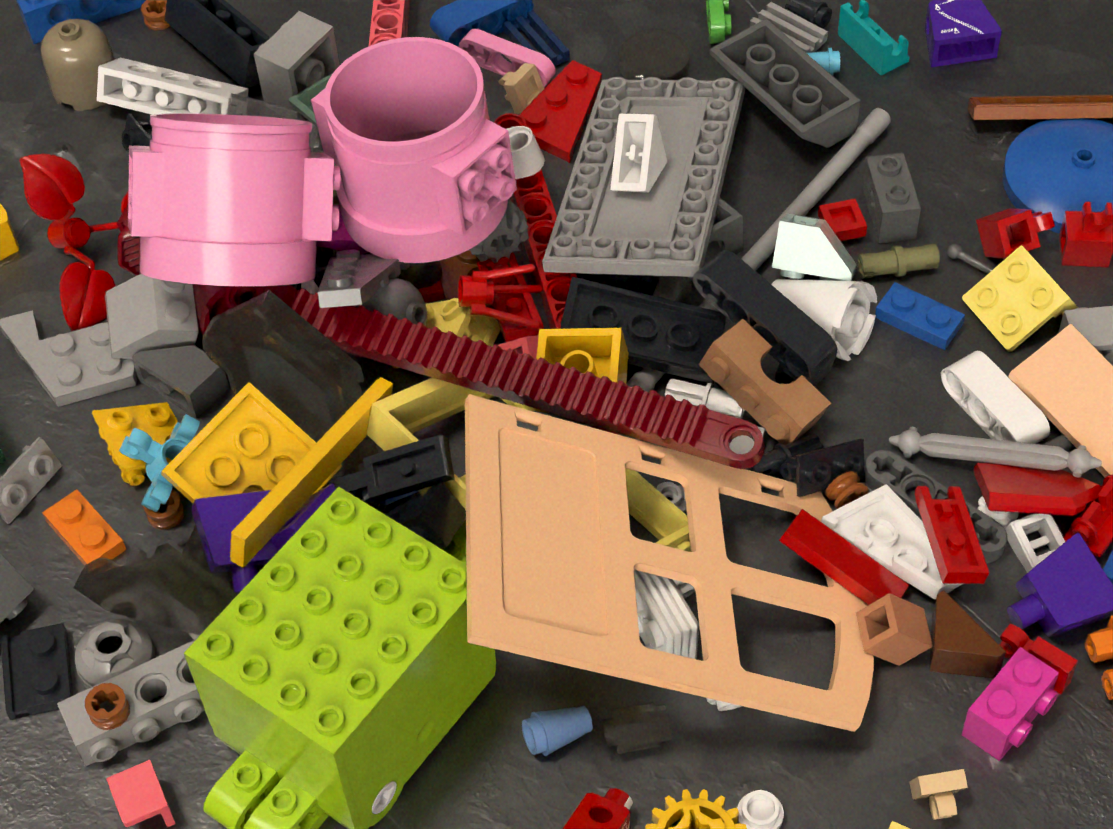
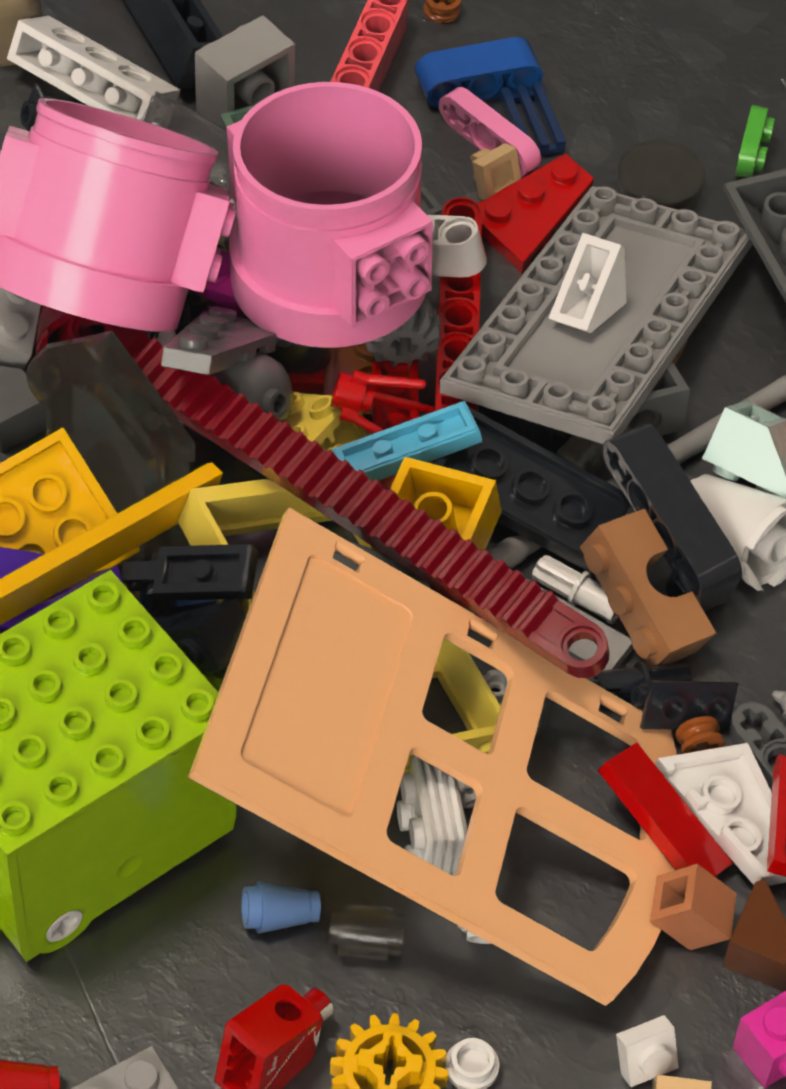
camera: 10 degrees right, 0 degrees up
none -> medium azure tile [331,401,482,481]
none -> white plate [616,1015,679,1087]

